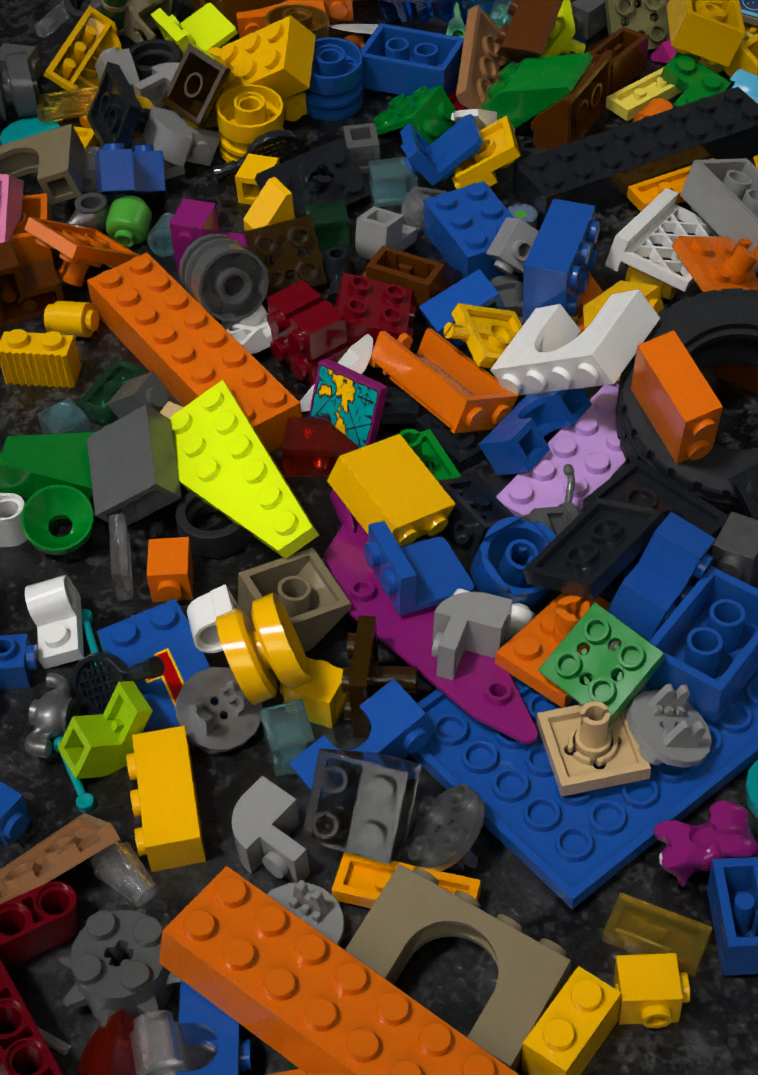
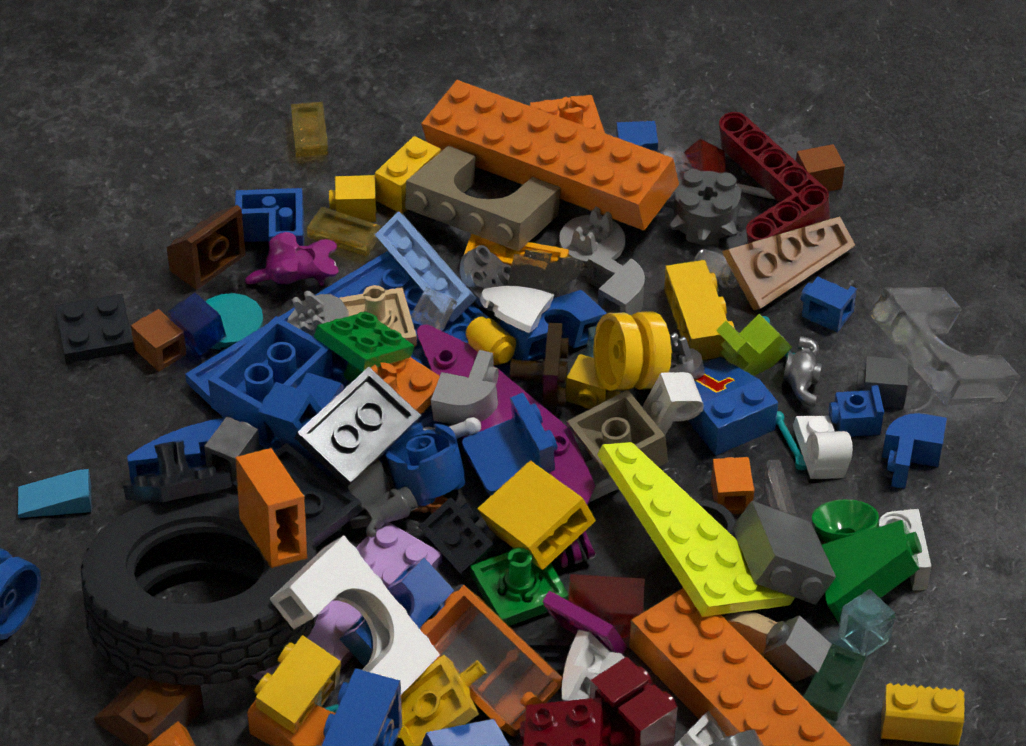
camera: 175 degrees right, 0 degrees up
black piece [71,652,165,715] -> none
none -> light blue plate [375,211,477,322]
none -> clear tile [411,287,458,331]
none -> yellow brick [466,317,516,365]
none -> white brick [480,286,554,333]

